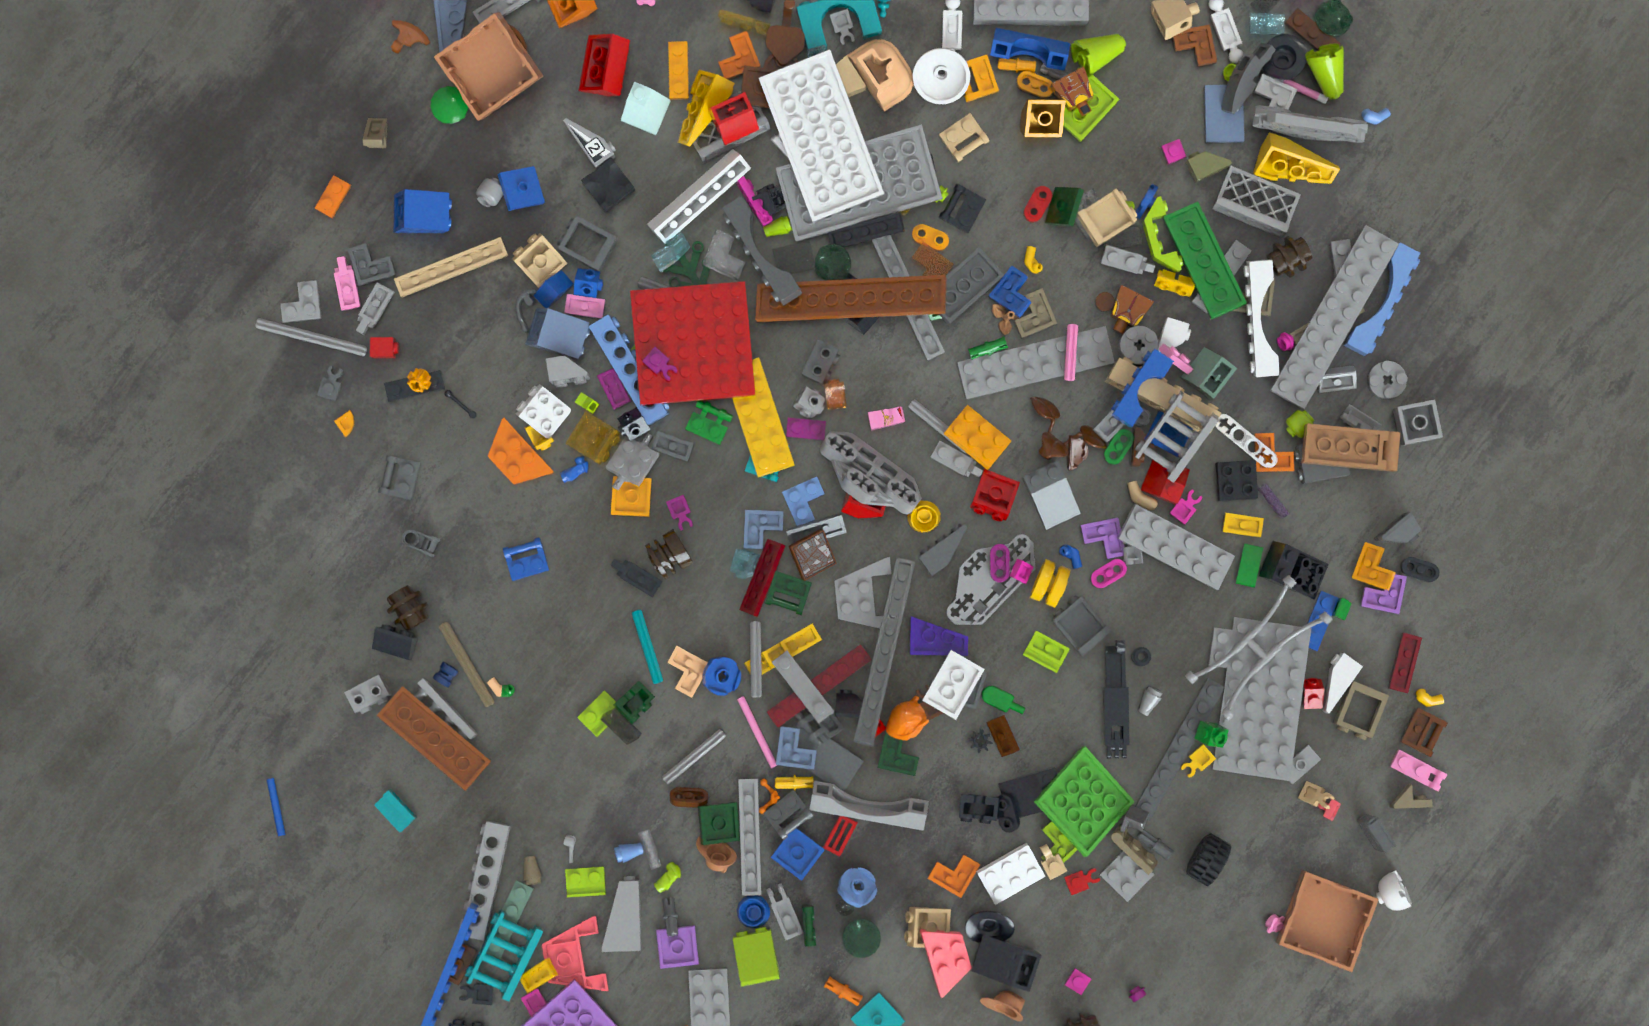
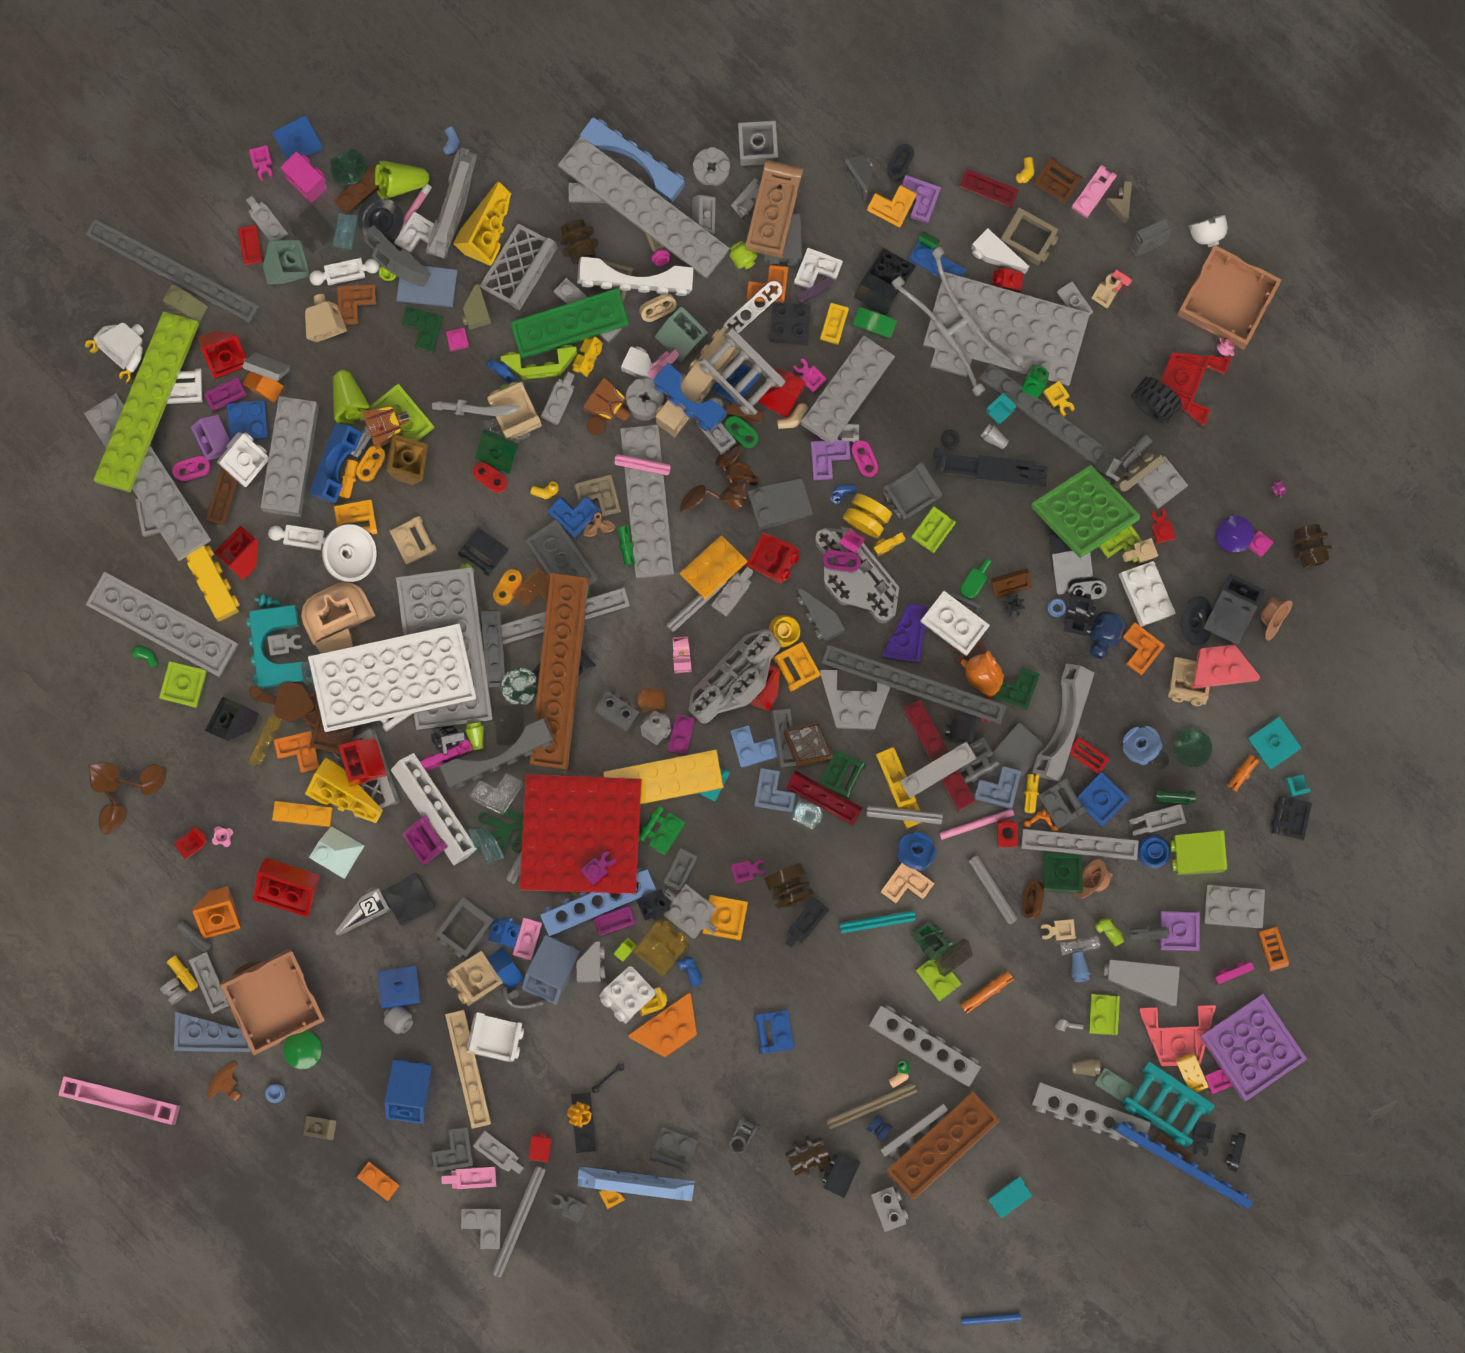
camera: 80 degrees left, 5 degrees down
none -> medium blue plate [265,1084,285,1103]
none -> dark green plate [401,306,443,353]
none -> magenta plate [402,815,448,866]
none -> light grey sword [432,399,520,416]
none -> white panel [466,1012,524,1062]
none -> light blue connector [577,1166,695,1201]
none -> tan plate [639,294,677,322]
none -> light orange plate [772,642,821,692]
none -> white plate [794,248,843,290]
none -> light grey brick [869,1005,981,1087]
none -> yellow plate [873,532,906,557]
none -> orange pin [960,970,1014,1014]
none -> teal panel [986,393,1017,425]
none -> red brick [997,819,1018,848]
none -> tan plate [1041,919,1076,941]
none -> medium blue plate [1047,598,1067,617]
none -> dark blue piece [1090,611,1125,660]
none -> red wing [1161,353,1231,426]
none -> dark pink plate [1213,961,1254,985]
none -> dark purple dish [1216,516,1254,552]

